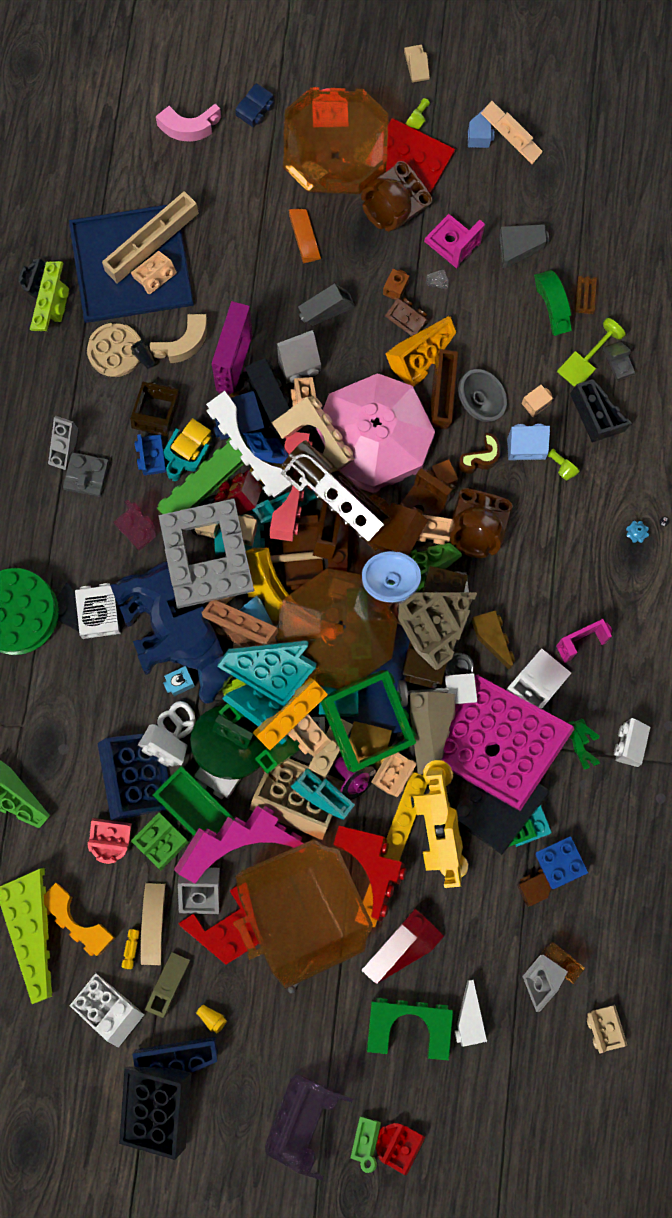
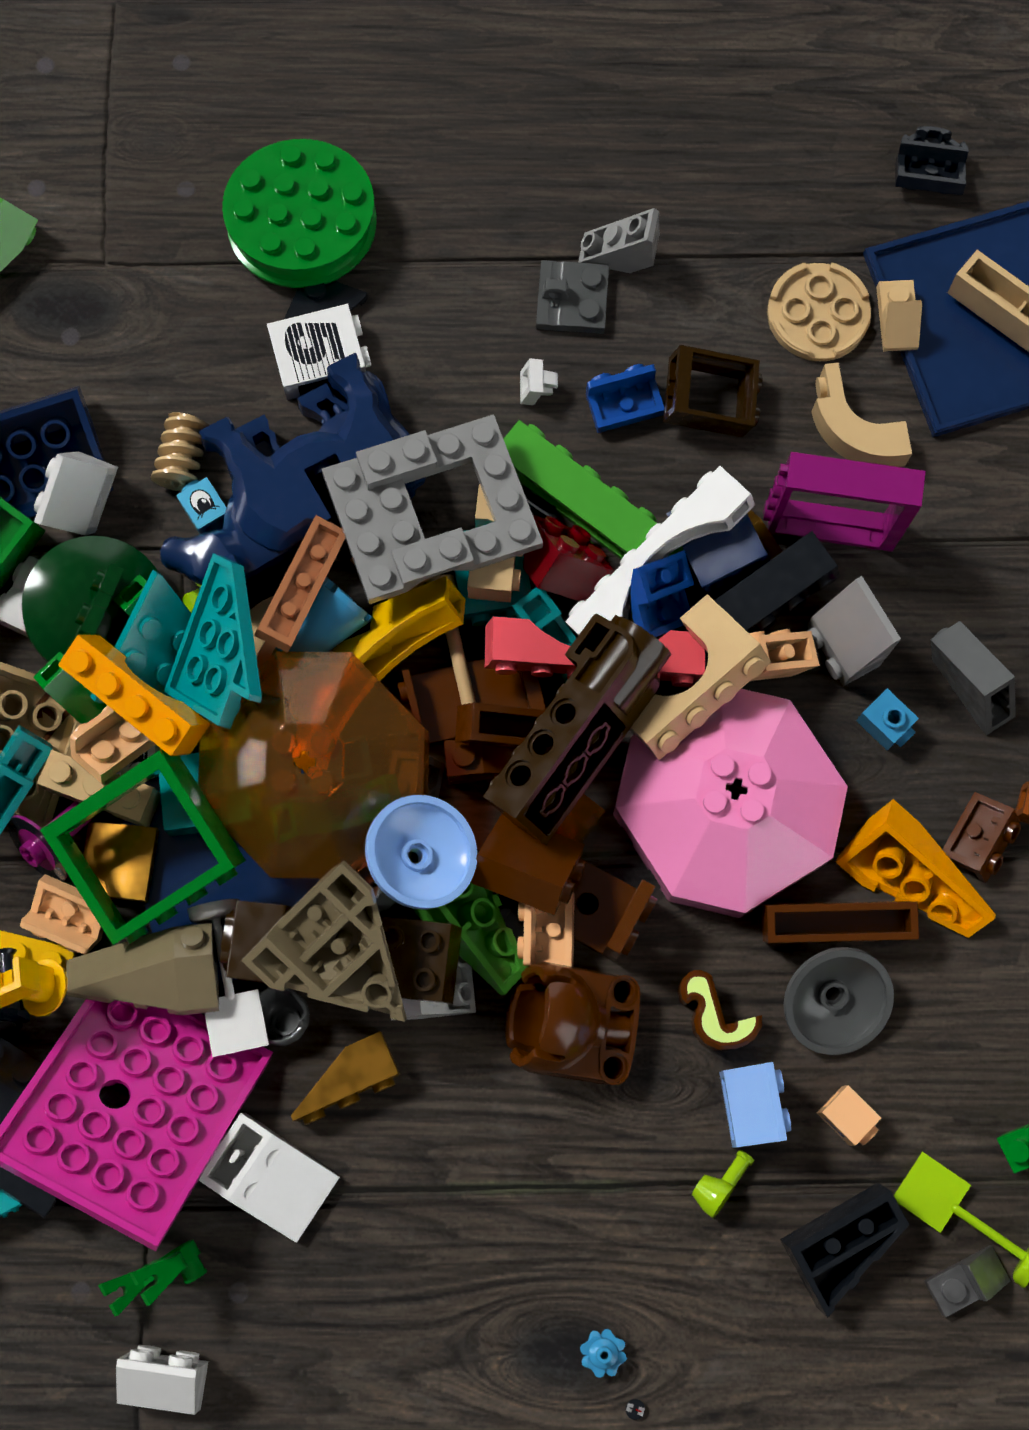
camera: 85 degrees right, 0 degrees up
lime bracket [30,261,69,331] -> none
clear pink bracket [113,499,156,551] -> none
light nougat bracket [131,251,177,294] -> none
black cone [131,340,156,369] -> none
white piece [157,701,196,739] -> none
teal piece [164,429,209,481] -> none
yellow brick [171,418,212,462] -> none
dark orange brick [431,459,458,489] -> none
dark pink panel [556,619,612,663] -> none
none -> tan piece [151,412,209,492]
none -> white tile [520,358,558,405]
none -> dark azure brick [856,688,919,751]
none -> tan slope [876,280,922,352]

